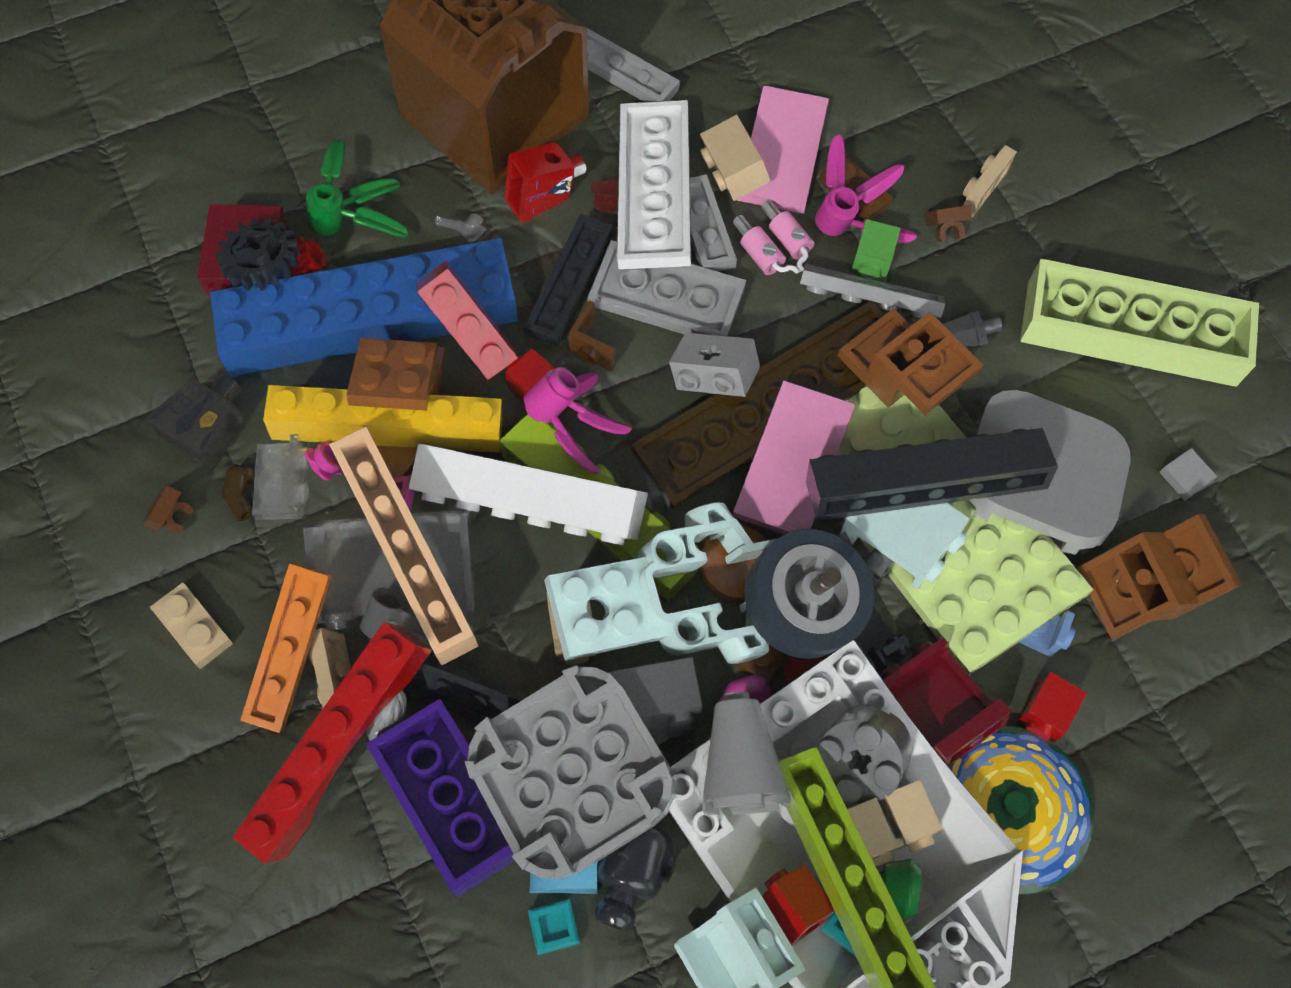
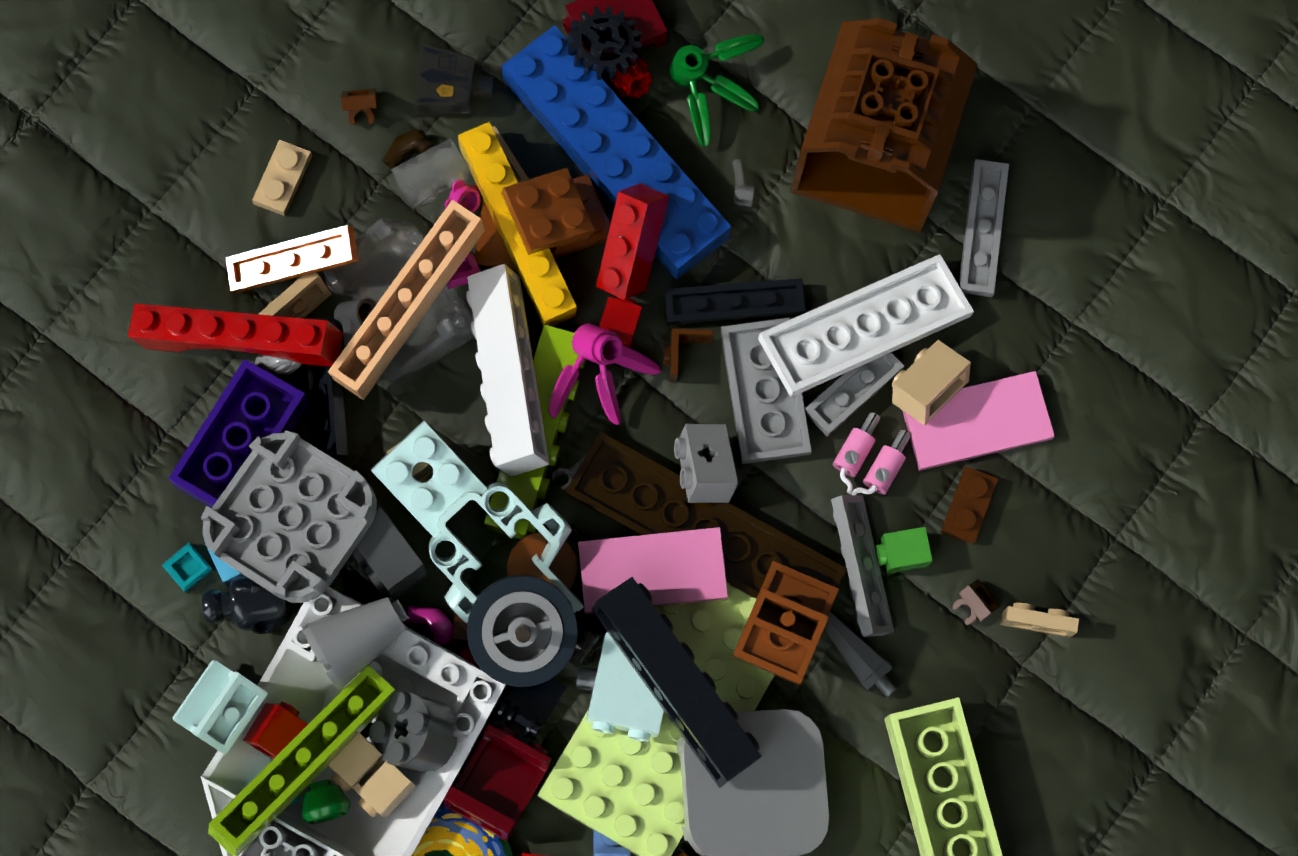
camera: 60 degrees right, 10 degrees up
red torso [504,142,586,223] -> none
clear red plate [591,178,619,213] -> none
dark pink plant [815,134,917,243] -> none

